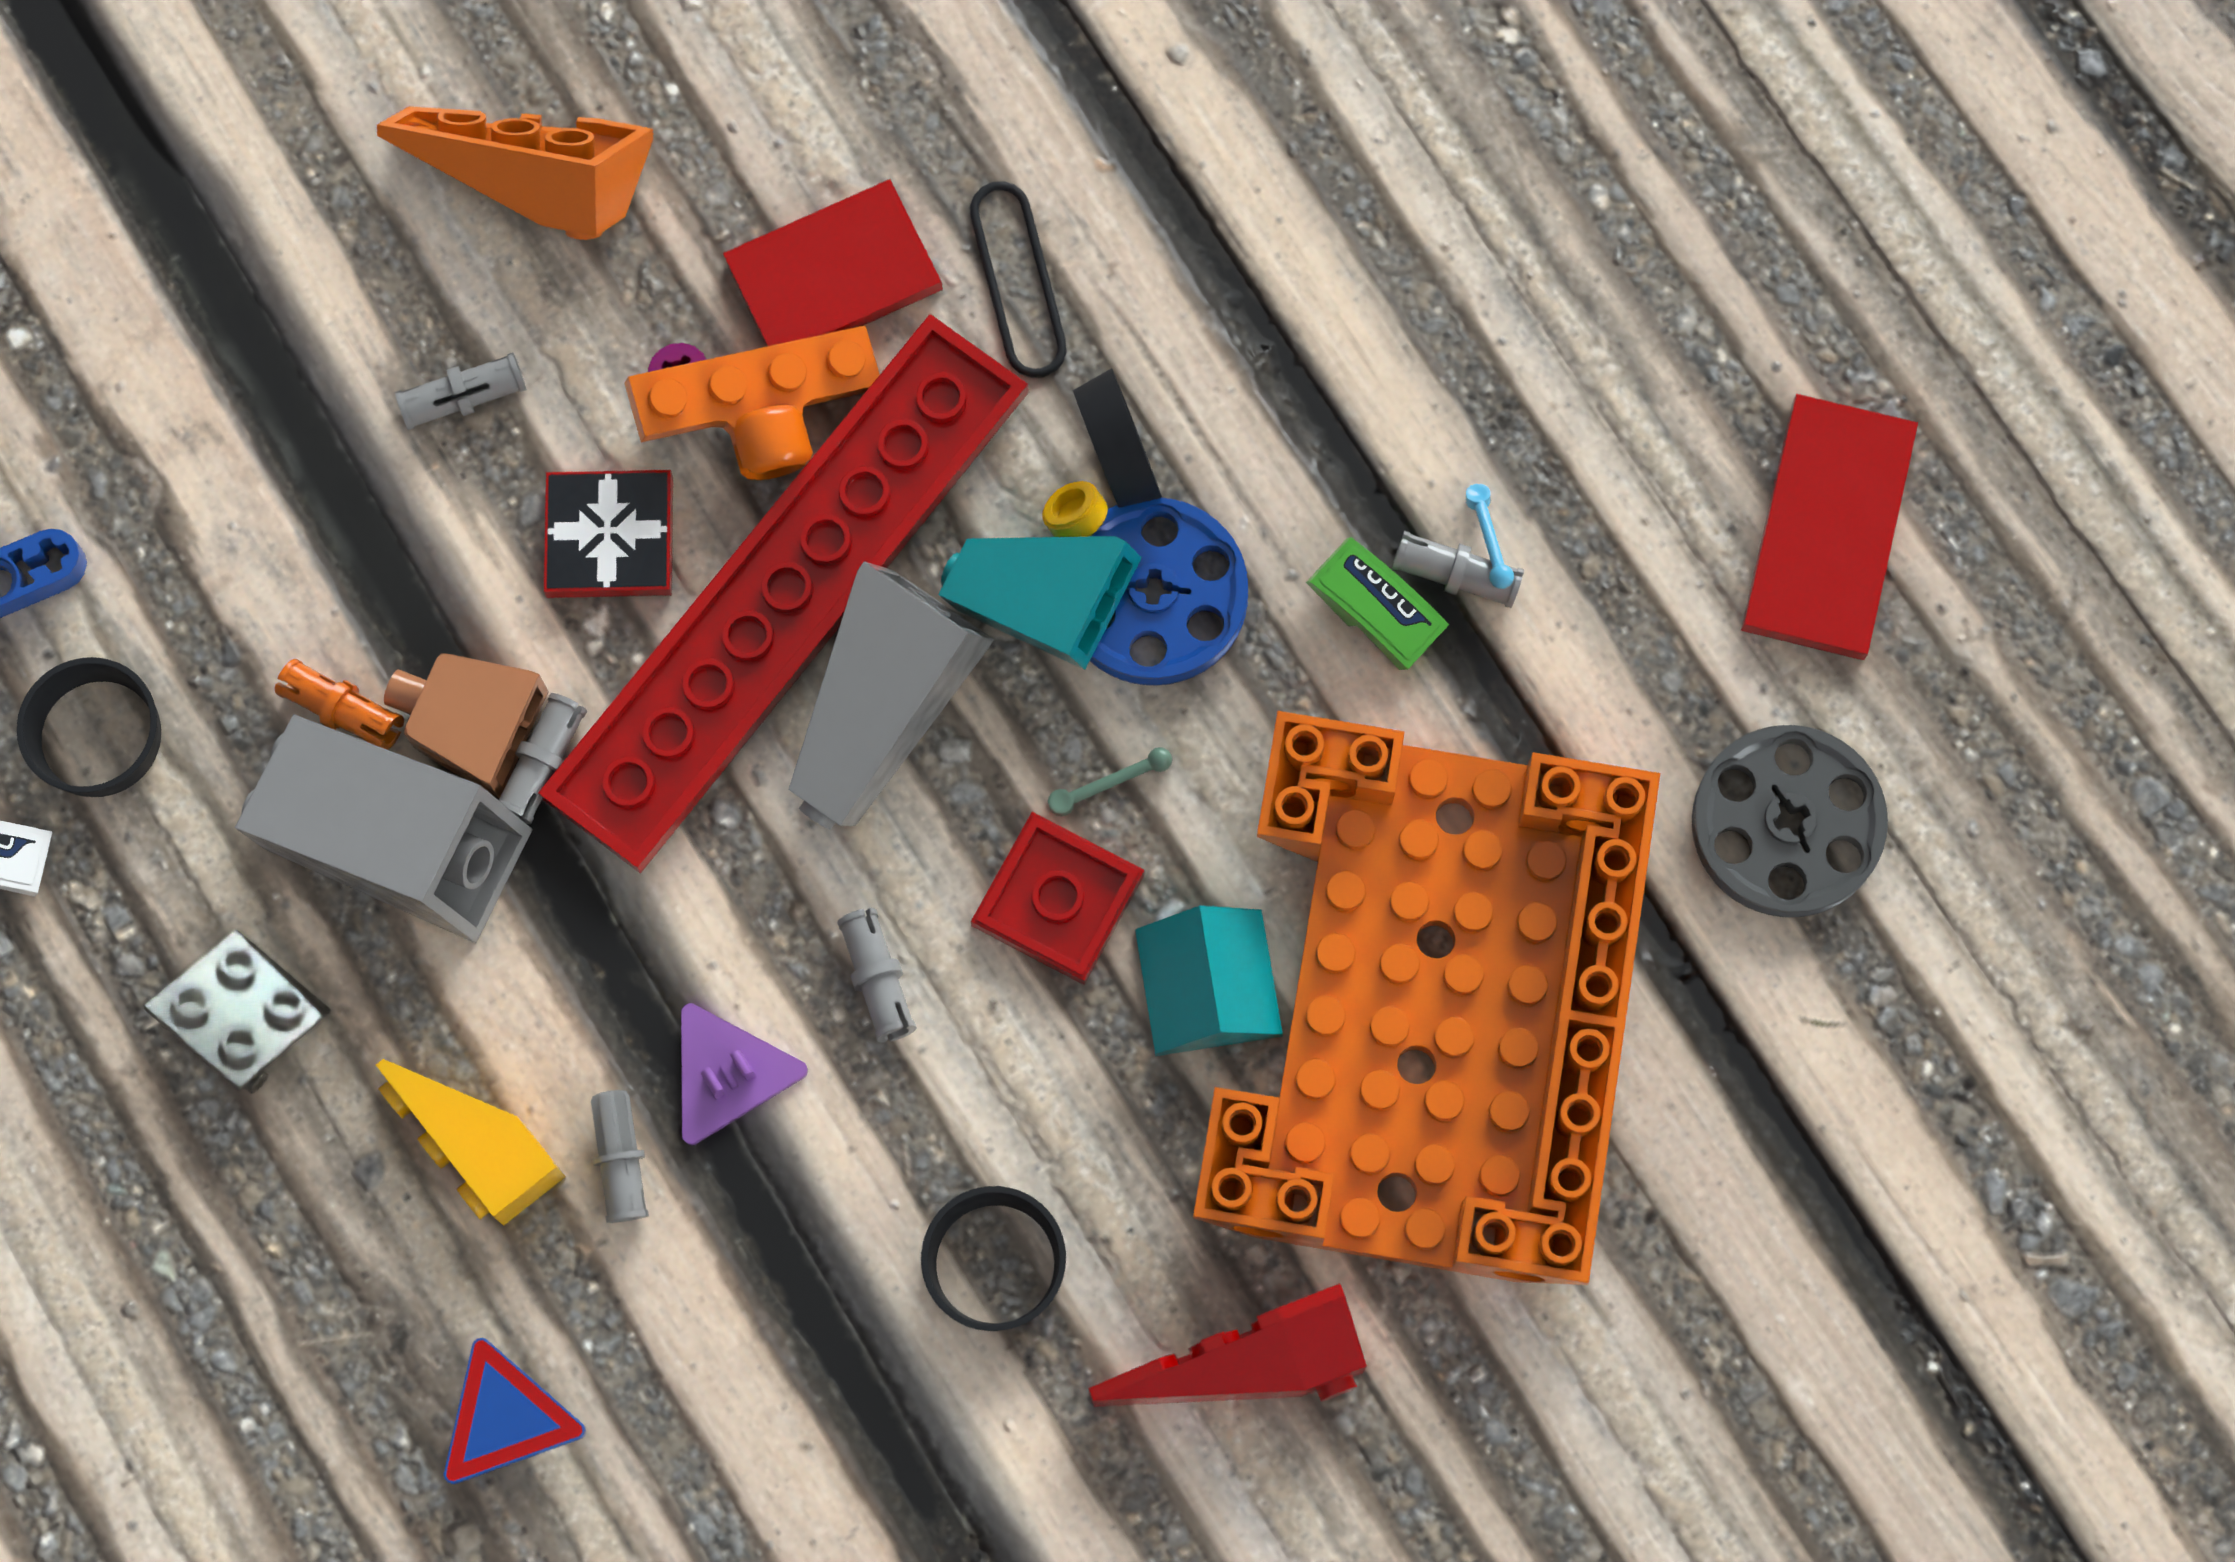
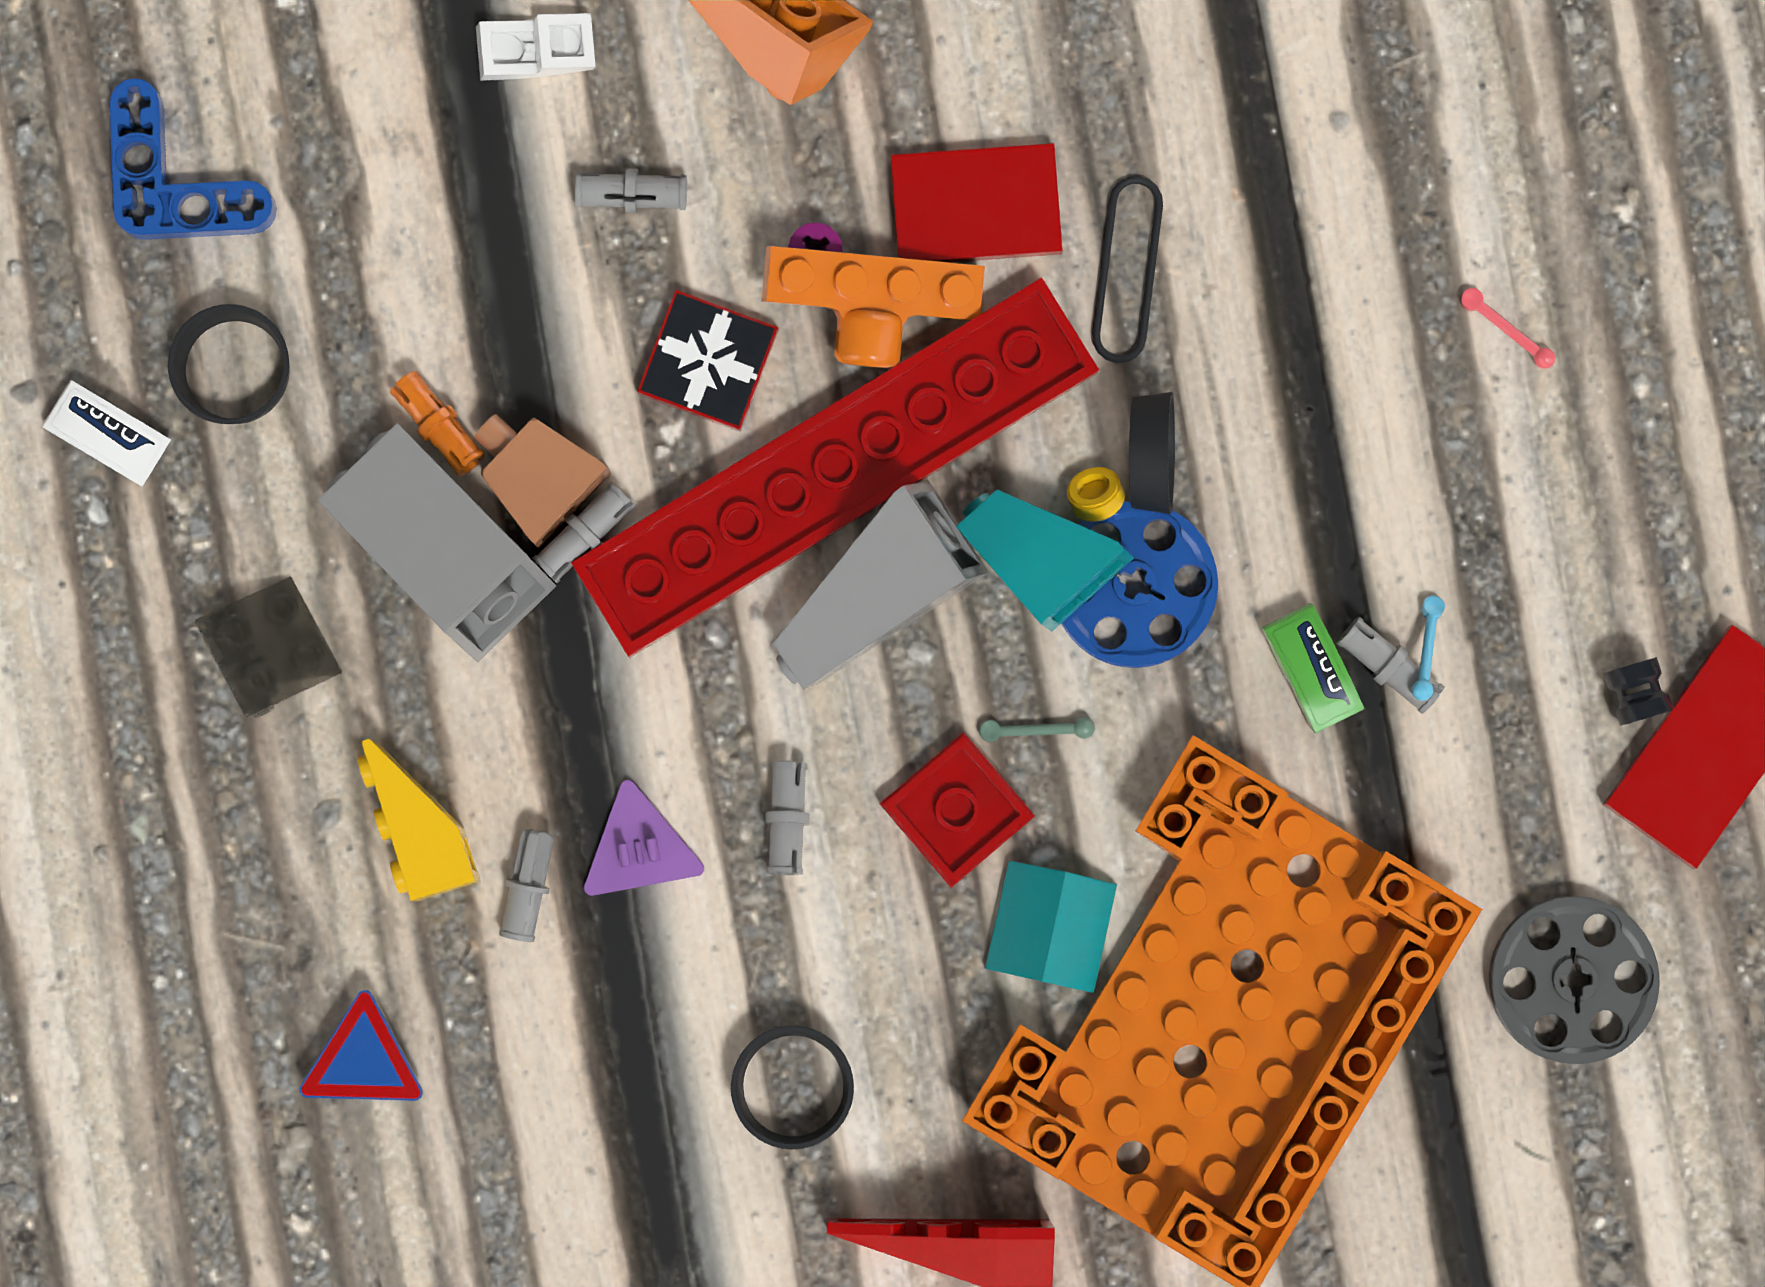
camera: 20 degrees right, 10 degrees up
none -> white slope [476,13,596,81]
none -> coral hinge [1460,288,1555,369]
none -> black wheel [1603,657,1673,726]

